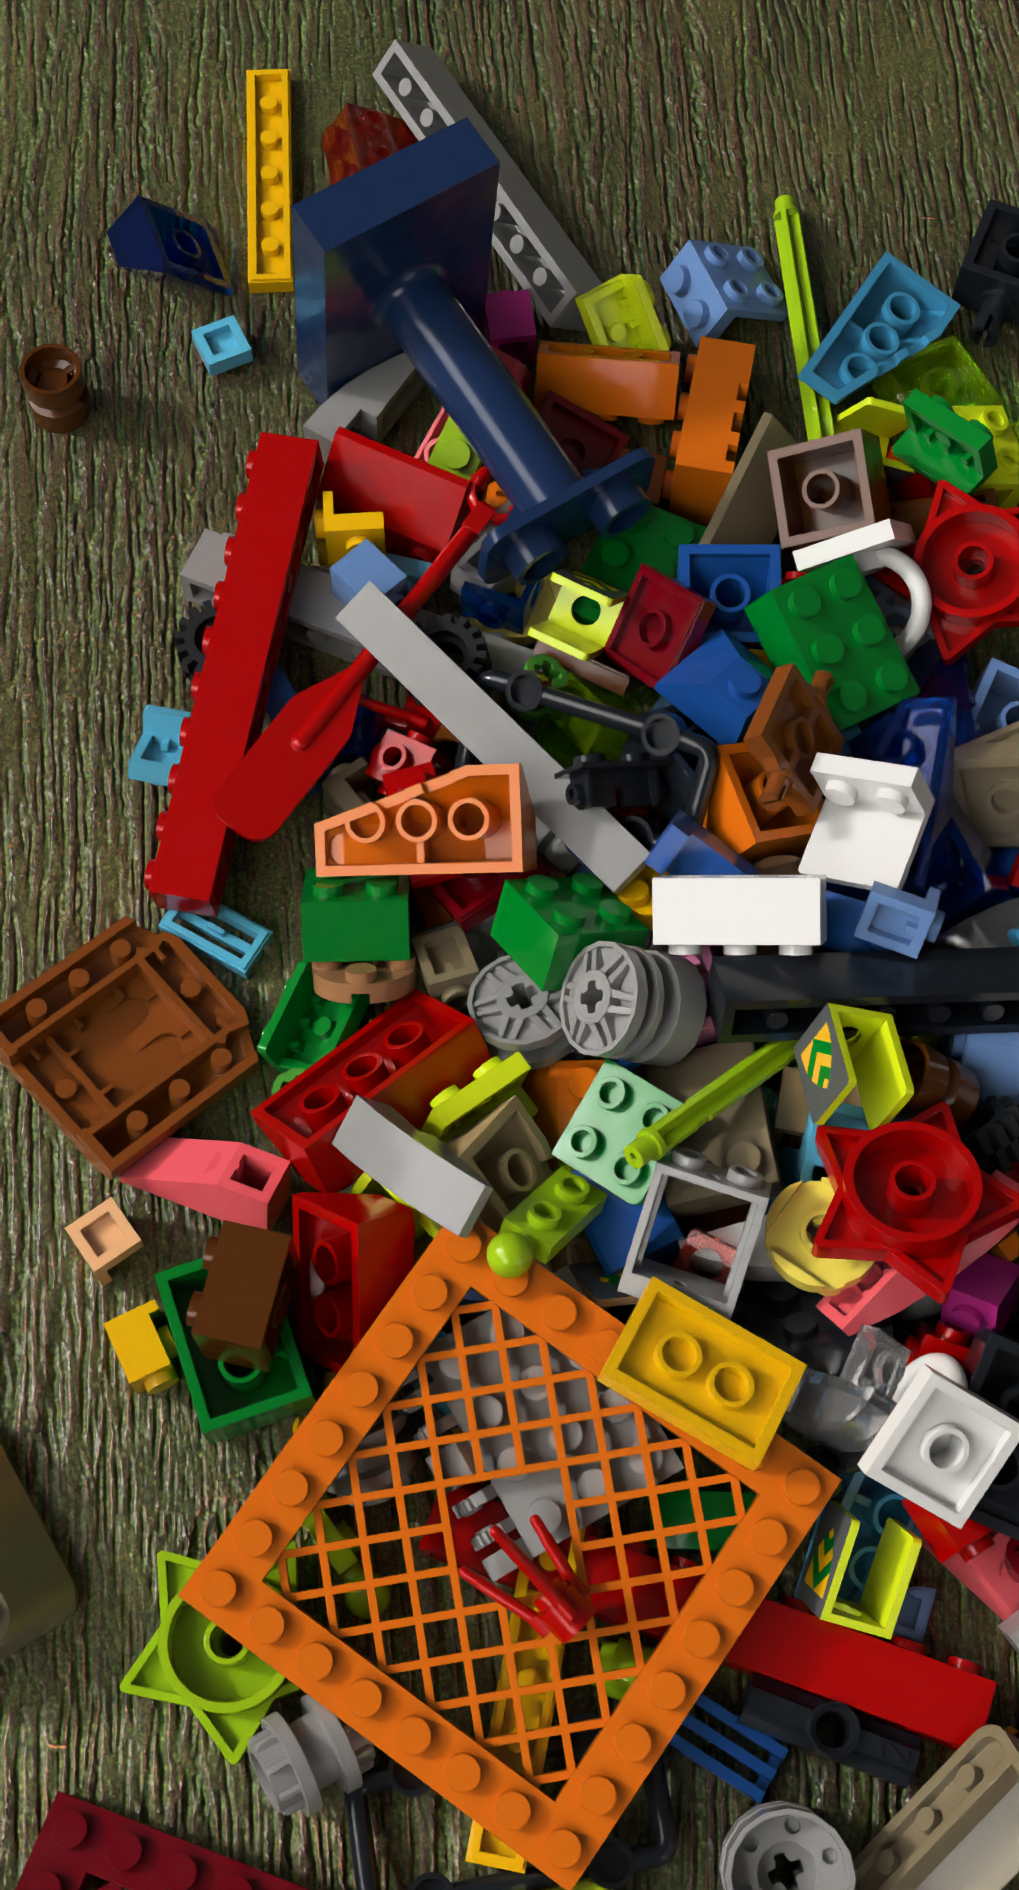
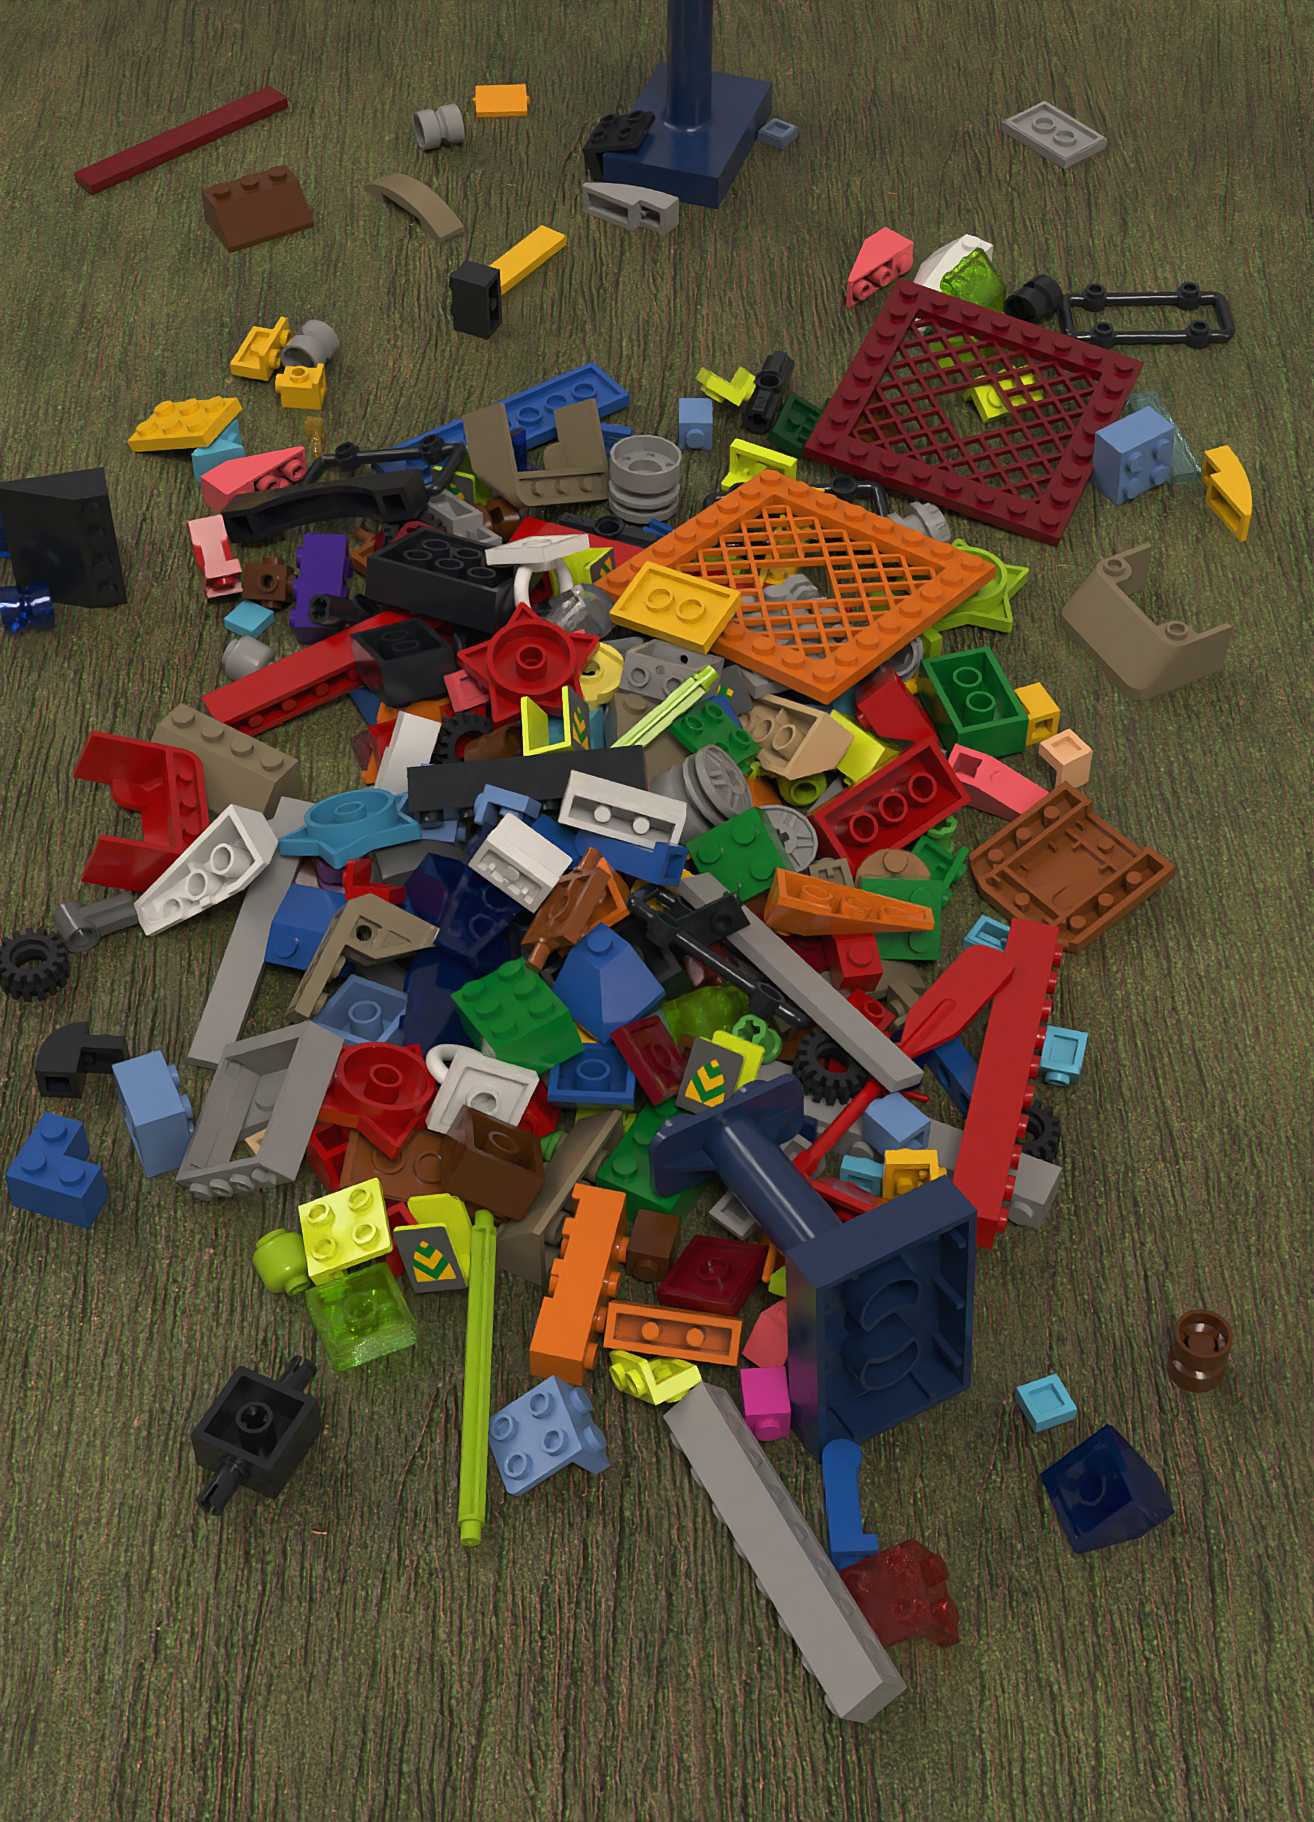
camera: 175 degrees left, 20 degrees down
reddish brown brick [186,1220,300,1373] -> none
yellow tile [246,69,295,293] -> none
light grey slope [331,1095,494,1238] -> none
neon yellow bracket [422,1051,538,1144] -> none
red plant [458,1514,596,1644] -> none
lime plate [487,1167,608,1279] -> none
dark azure wedge [797,251,961,405] -> none
green bracket [891,388,998,497] -> none

